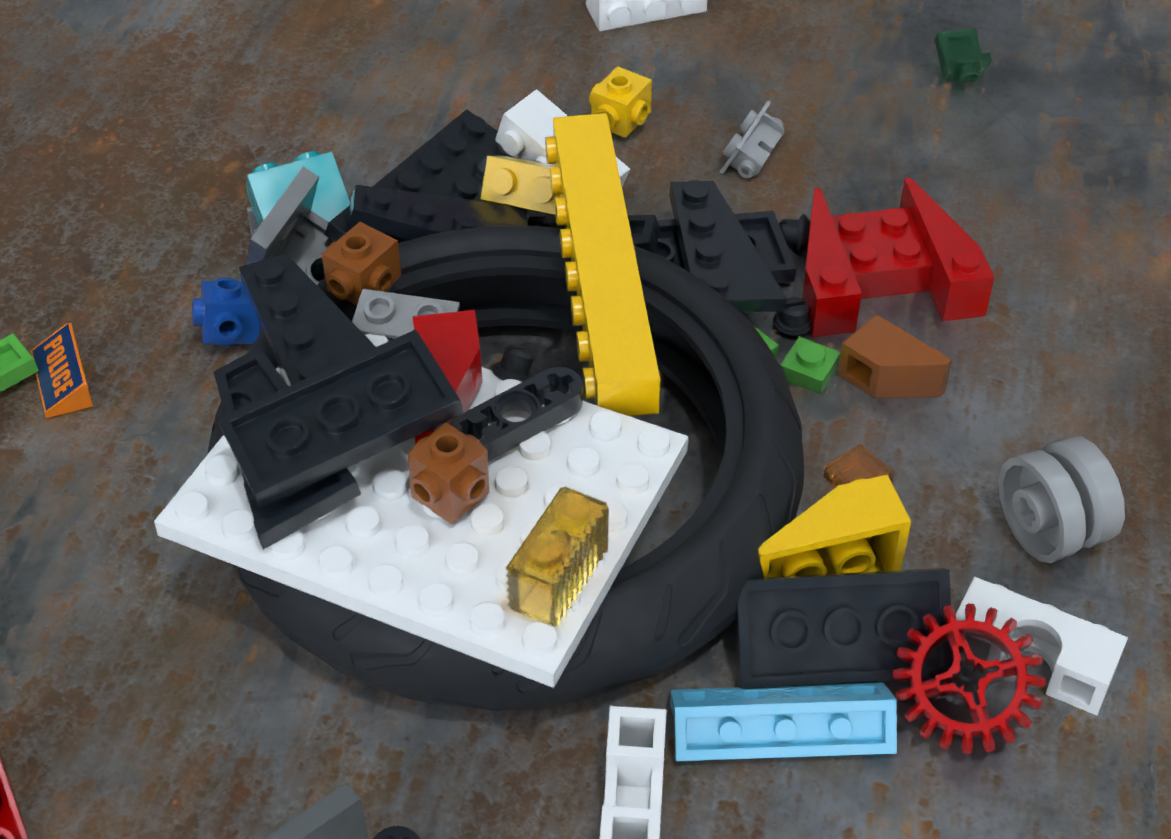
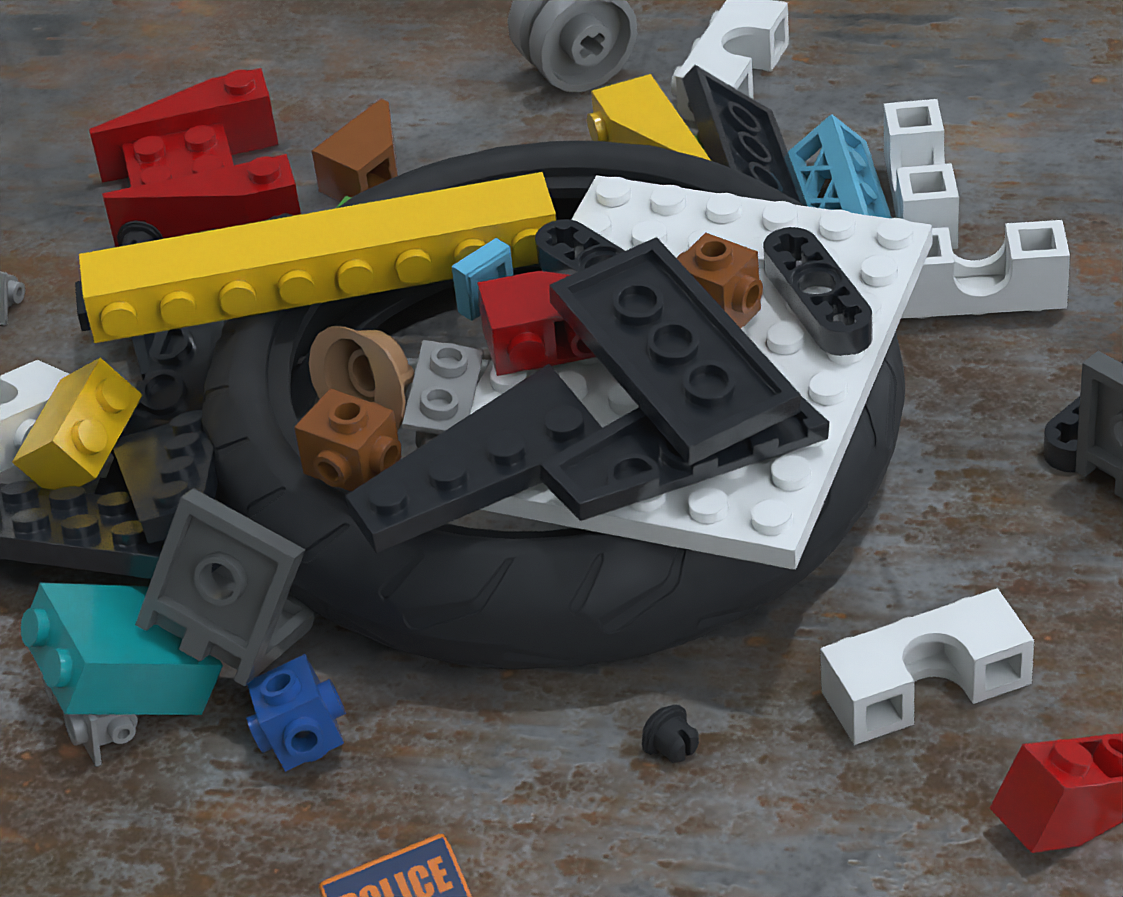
camera: 90 degrees left, 5 degrees down
clear yellow brick [505,487,609,627] -> none
red gear [893,603,1046,754] -> none
none -> medium nougat piece [309,326,414,432]
none -> medium azure tile [451,238,514,321]
none -> black piece [642,704,699,763]
none -> black beam [763,227,873,356]
none -> white arch [820,588,1034,745]
none -> white arch [884,99,959,250]

